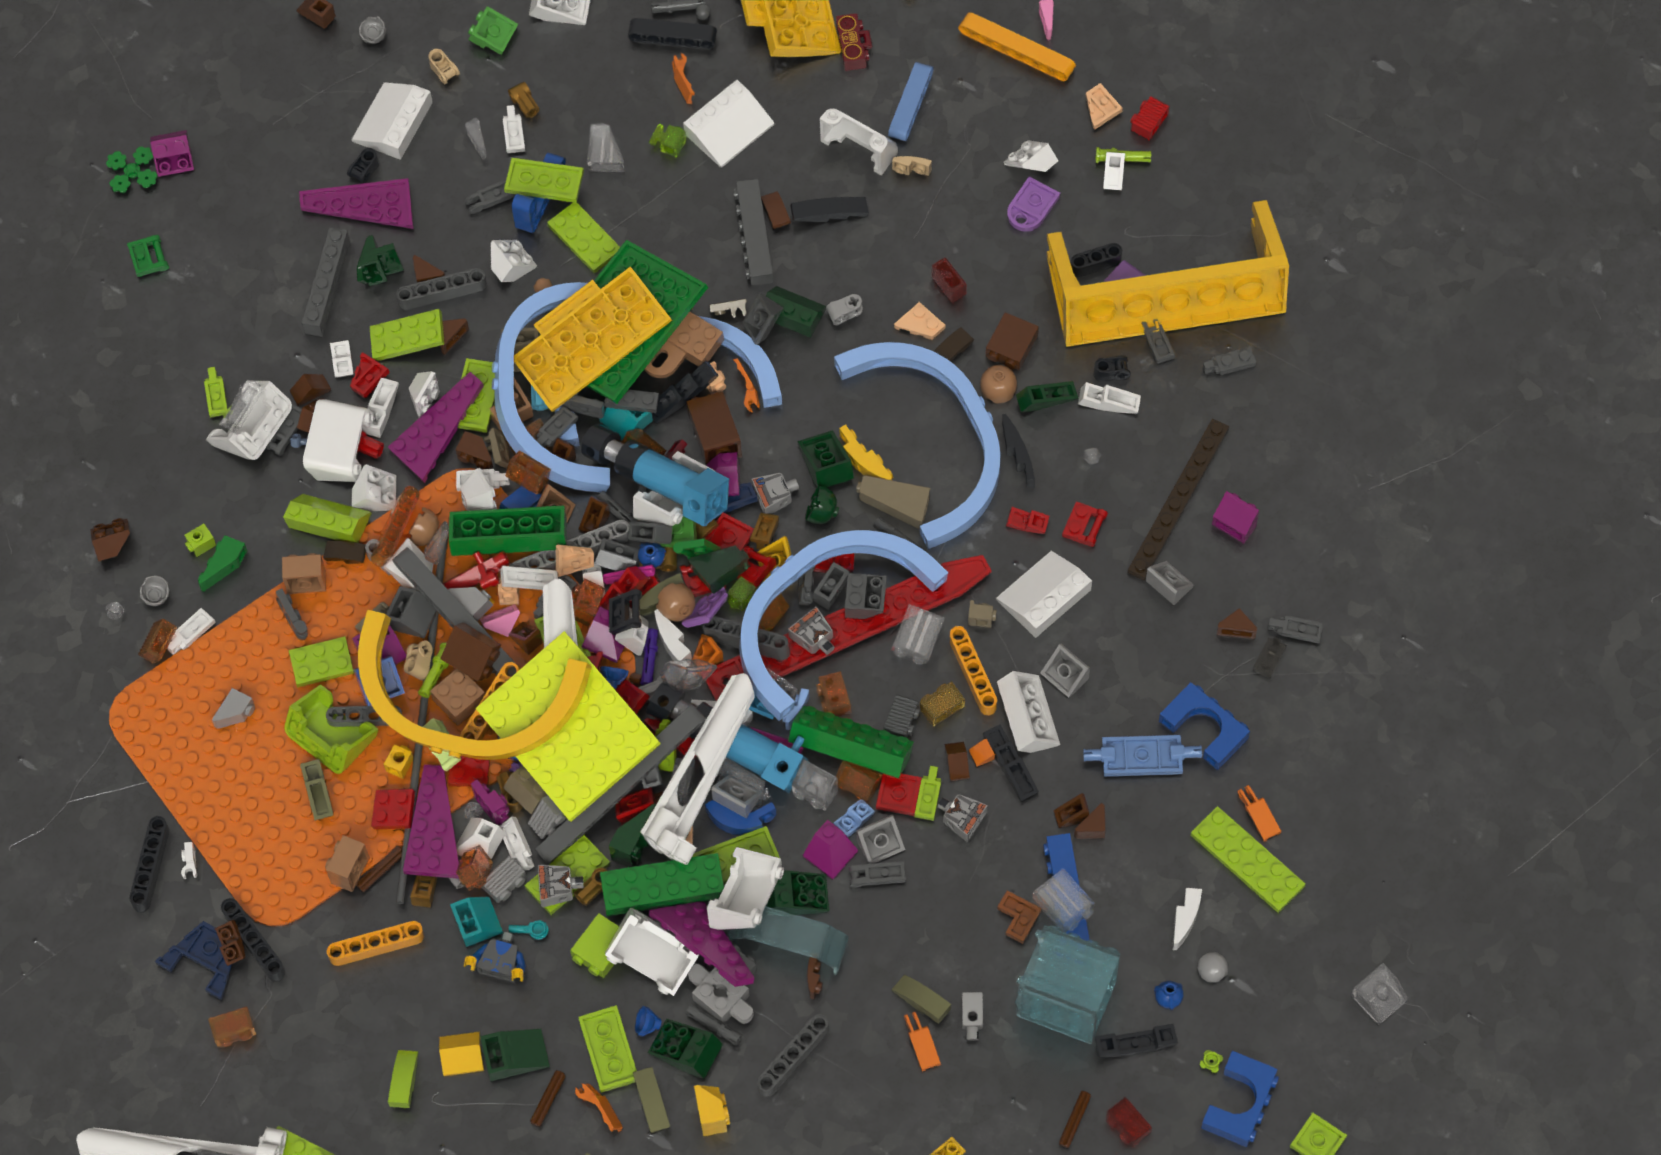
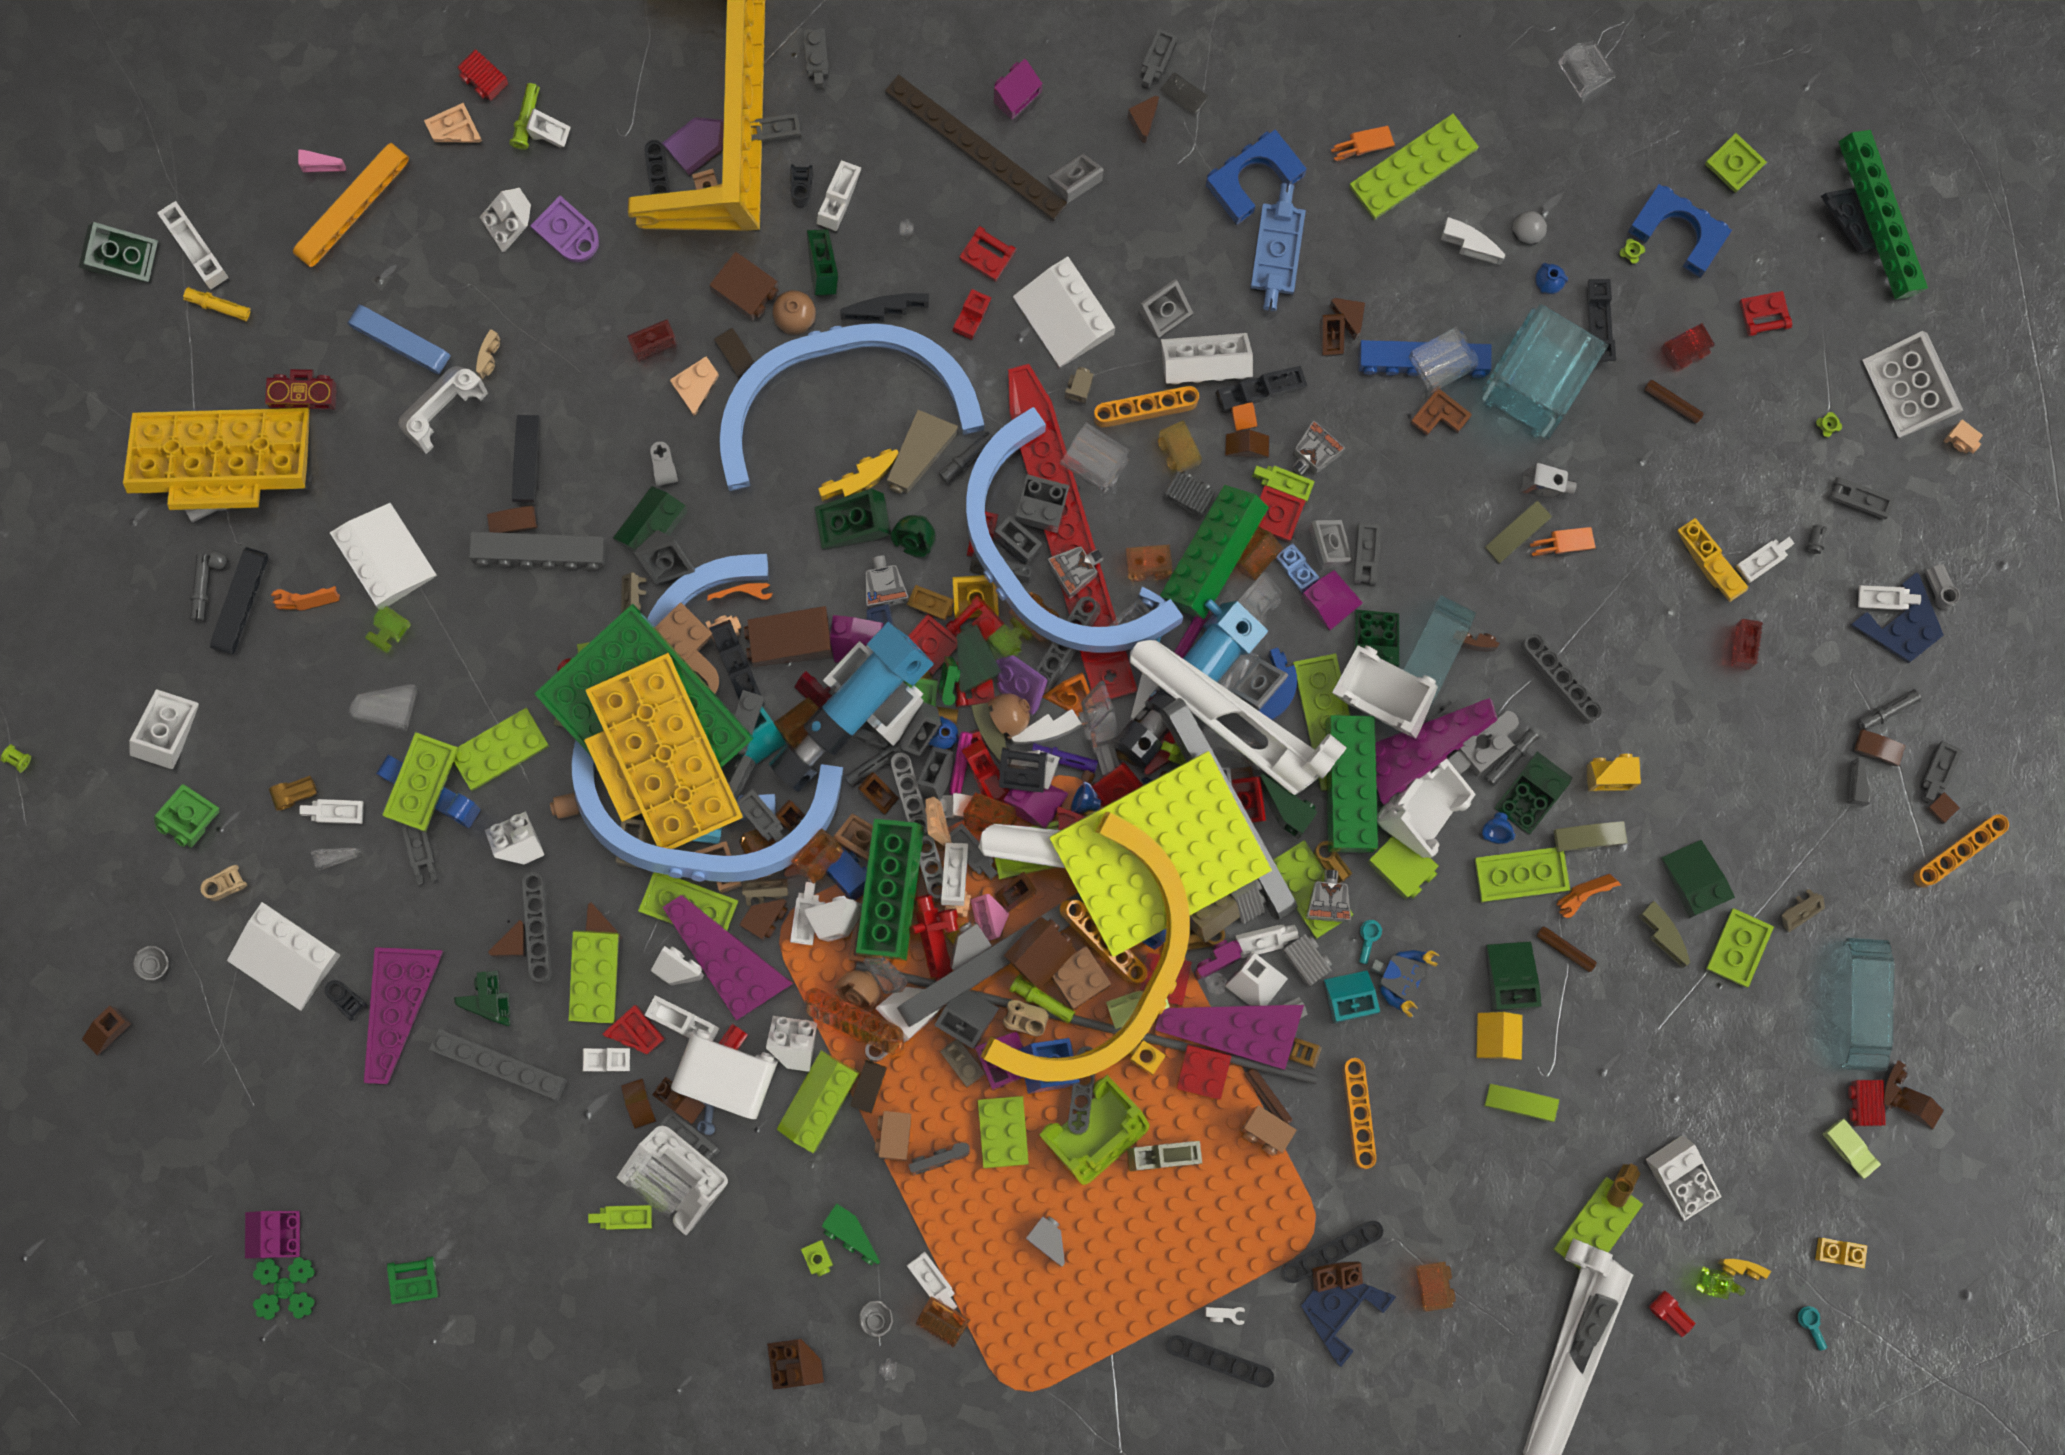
camera: 90 degrees left, 15 degrees up
clear orange brick [456,844,493,891] -> none

